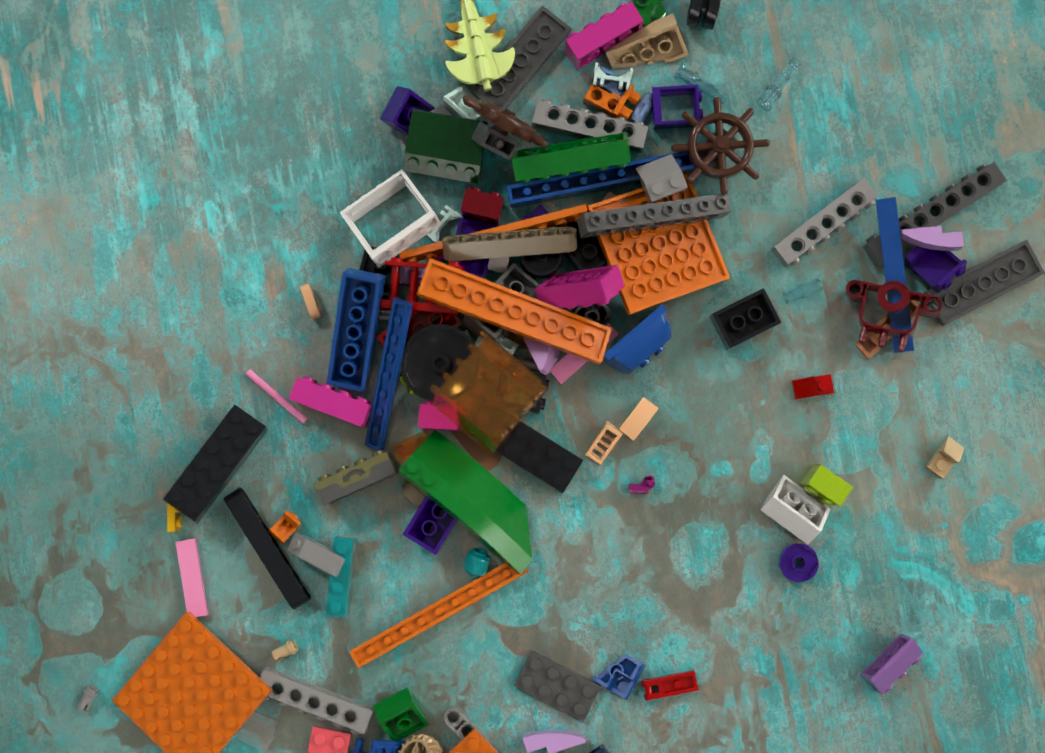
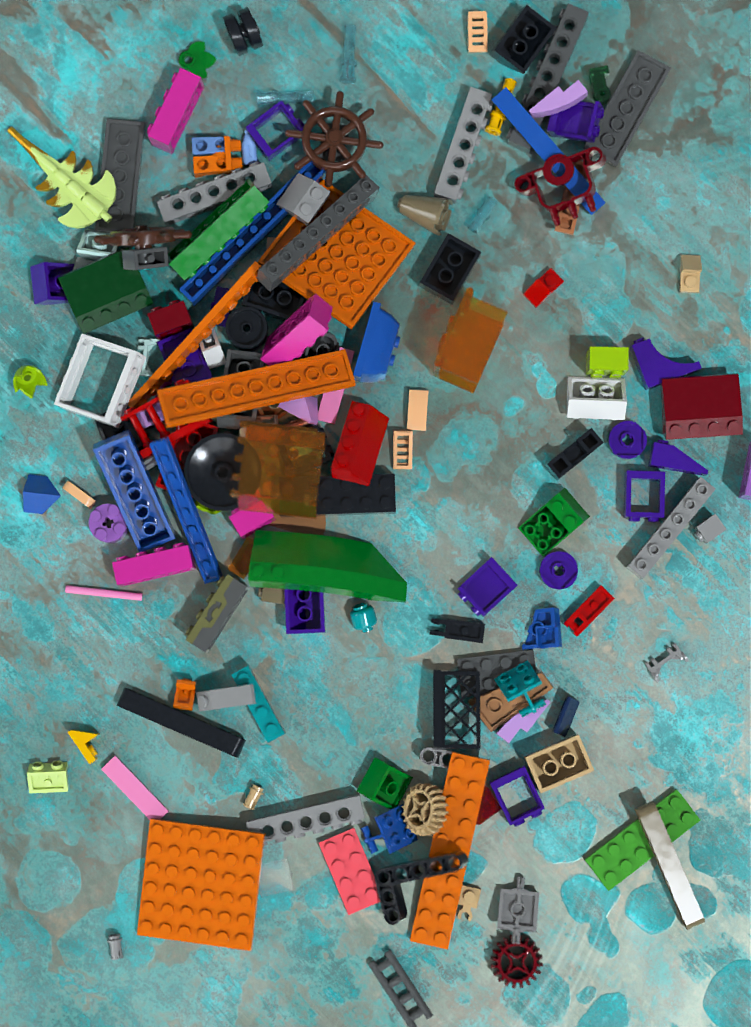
camera: 35 degrees left, 0 degrees up
black brick [163,404,268,524] -> none
orange plate [349,563,528,668] -> none
dark tan beam [442,227,577,261] -> none
light aqua piece [593,62,633,91] -> none
tan wedge [605,13,689,68] -> none
magenta arm [628,475,655,494] -> none
none -> lime piece [13,365,48,399]
none -> blue slope [23,474,61,514]
none -> yellowish green bracket [27,761,69,793]
none -> medium lavender brick [89,504,129,543]
none -> red slope [331,401,389,486]
none -> dark tan cone [398,195,453,236]
none -> black hinge [429,618,485,643]
none -> clear orange windscreen [433,287,508,394]
none -> black fence [433,670,480,750]
none -> dark purple panel [457,557,518,617]
none -> light nougat slope [468,11,487,53]
none -> medium nougat wing [468,671,553,732]
none -> yellow pin [485,78,517,136]
none -> black slope [490,5,557,74]
none -> teal plate [494,660,546,718]
none -> green slope [518,488,590,557]
none -> dark purple plate [539,551,578,590]
none -> black arch [545,428,604,481]
none -> clear green leg [588,65,611,105]
none -> dark purple window [624,470,665,522]
none -> light grey brick [626,477,716,579]
none -> dark purple arch [630,338,702,390]
none -> dark purple slope [648,440,708,476]
none -> dark red slope [661,373,743,440]
none -> light grey brick [694,514,726,544]

